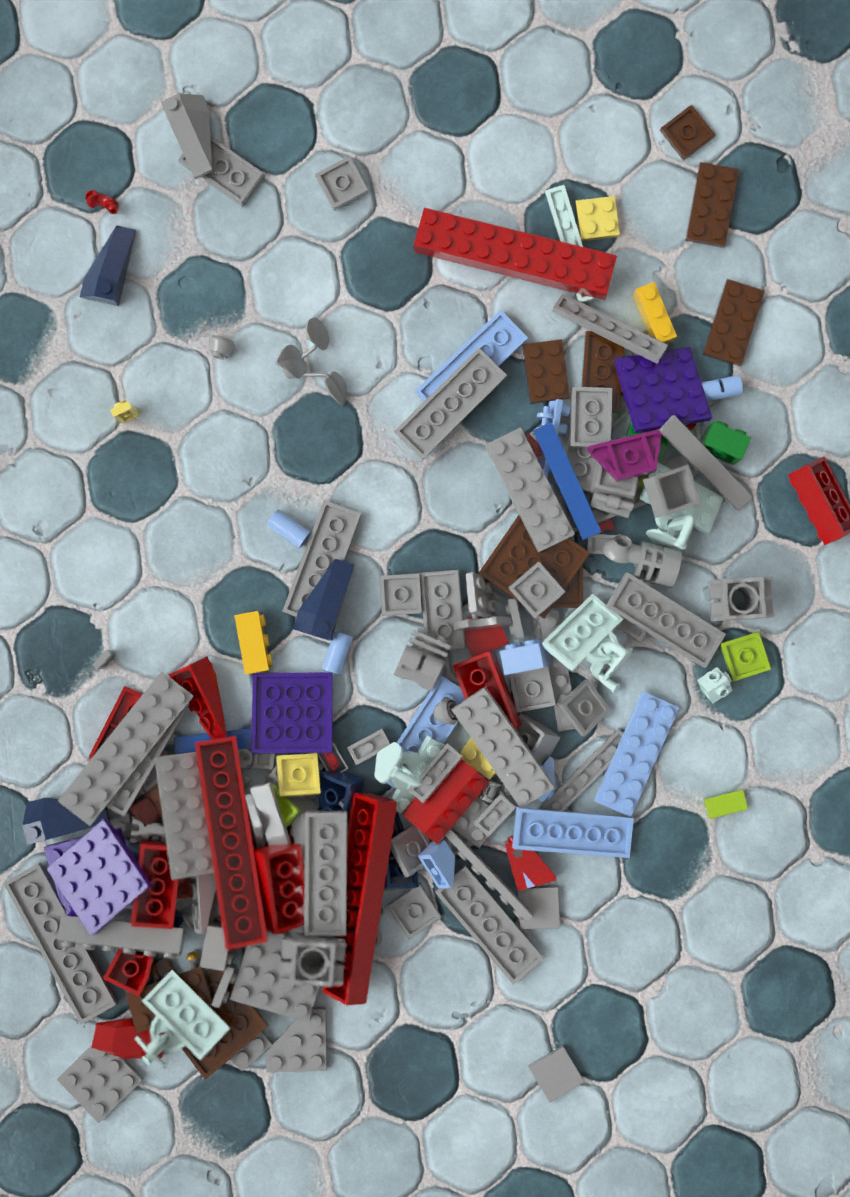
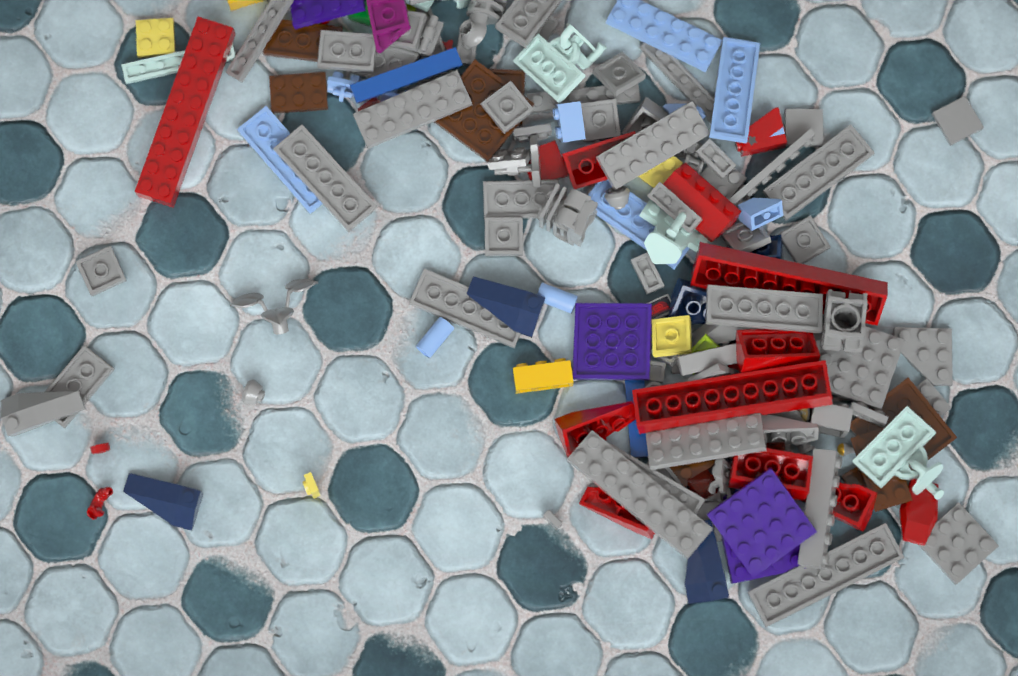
camera: 90 degrees left, 10 degrees down
none -> red tile [90,443,110,455]

